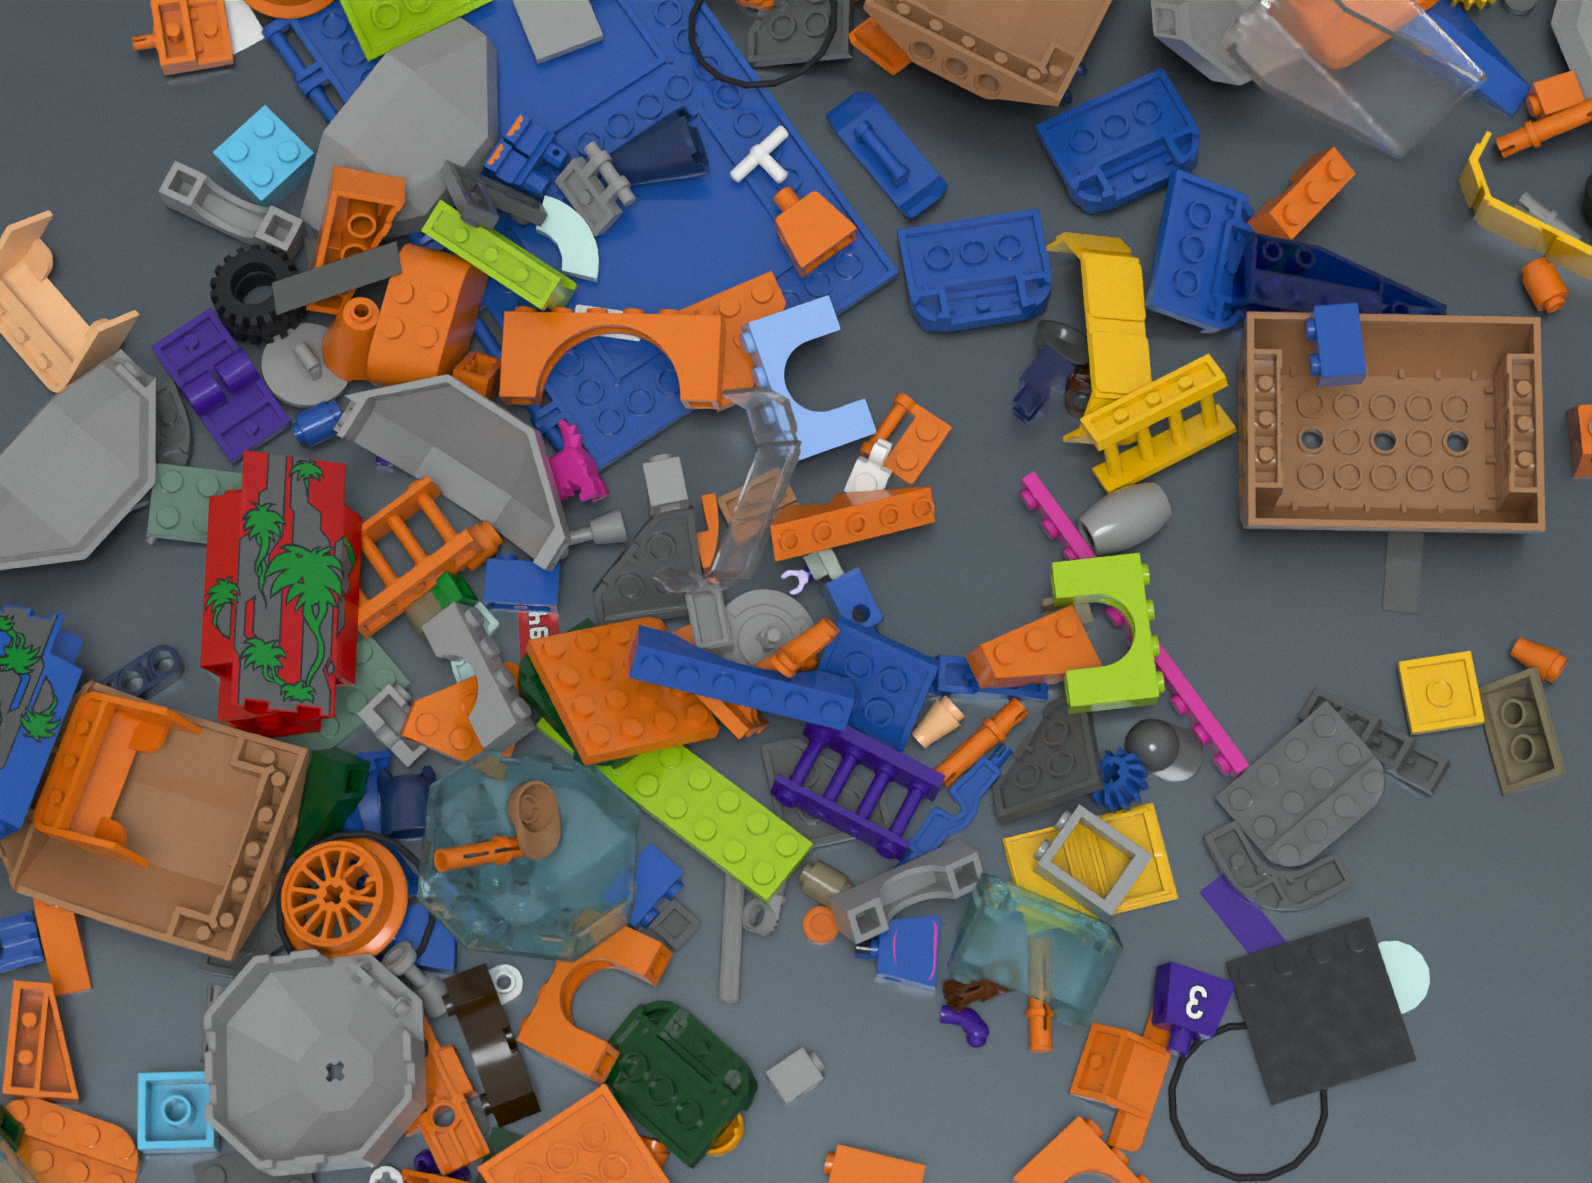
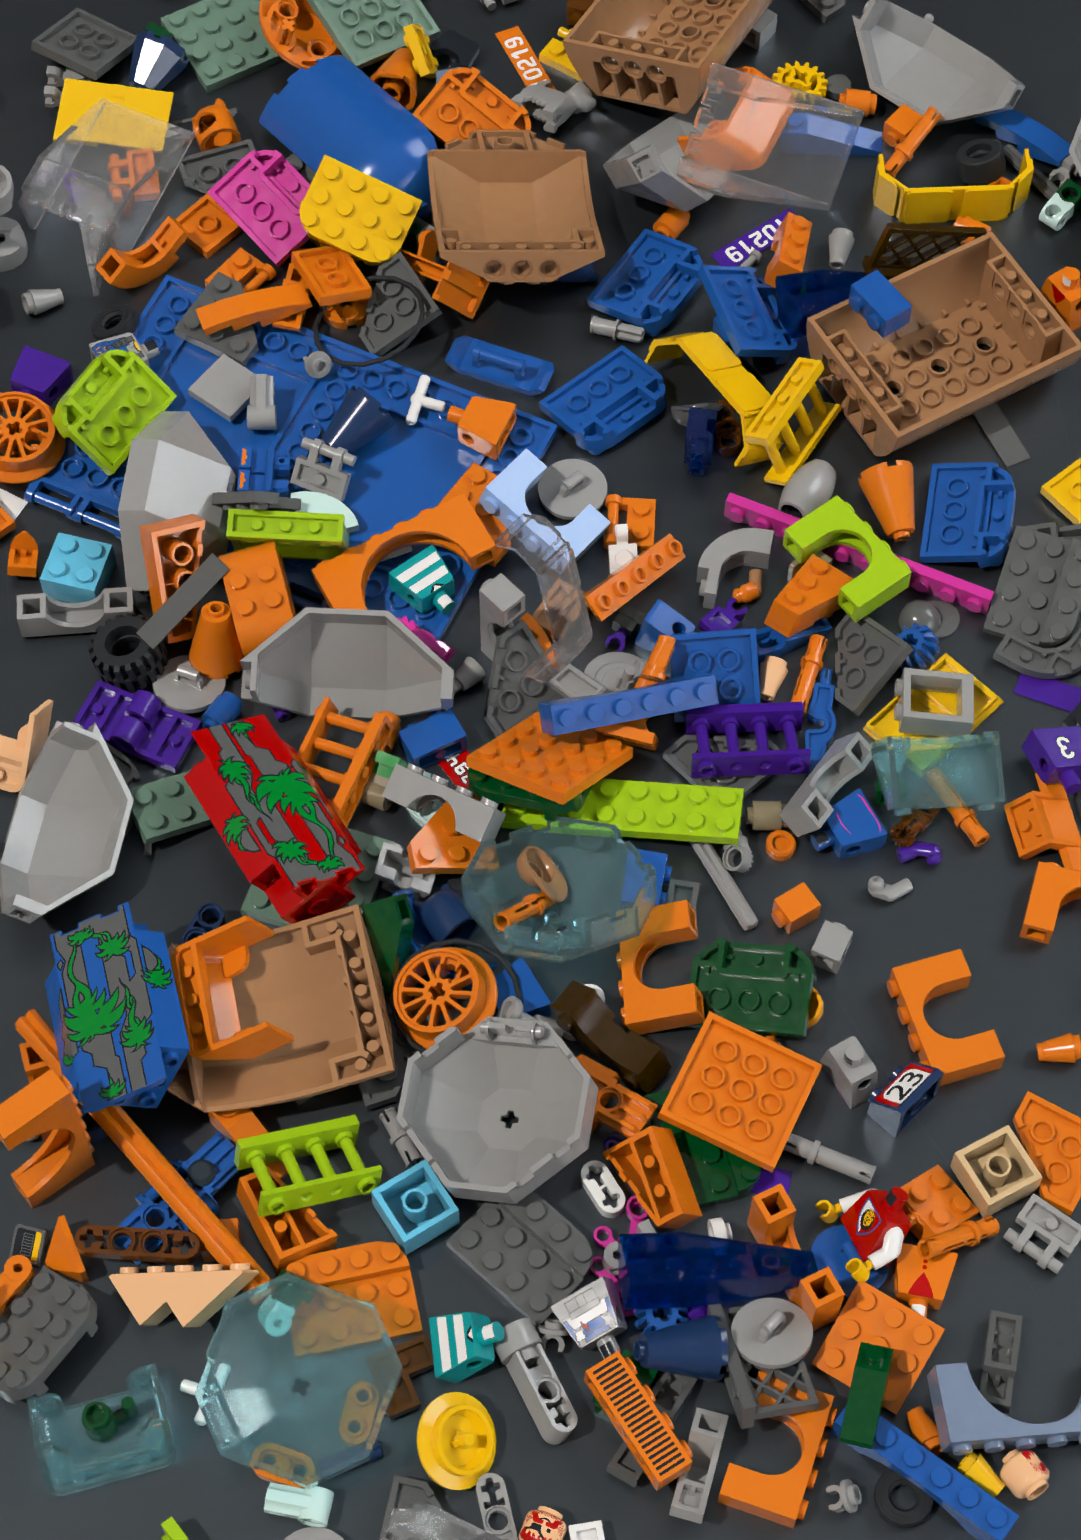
camera: 30 degrees left, 15 degrees down
none -> orange plate [7,530,39,577]
none -> lime fence [234,1115,383,1217]
none -> light grey piece [247,374,277,430]
none -> light grey plate [303,351,332,378]
none -> teal torso [389,545,456,615]
none -> light grey shield [538,459,608,520]
none -> light grey axle [590,316,645,343]
none -> orange brick [653,207,690,239]
none -> light grey arch [696,528,774,609]
none -> dark purple plate [698,598,748,631]
none -> dark purple sticker [711,208,797,266]
none -> orange arm [733,569,763,603]
none -> light grey piece [739,249,763,267]
none -> orange brick [771,882,821,935]
none -> light grey cone [828,228,855,270]
none -> orange brick [838,88,877,117]
none -> orange cone [858,460,915,542]
none -> dark brown fence [862,223,987,280]
none -> light grey arm [868,876,913,902]
none -> blue plate [919,462,1016,568]

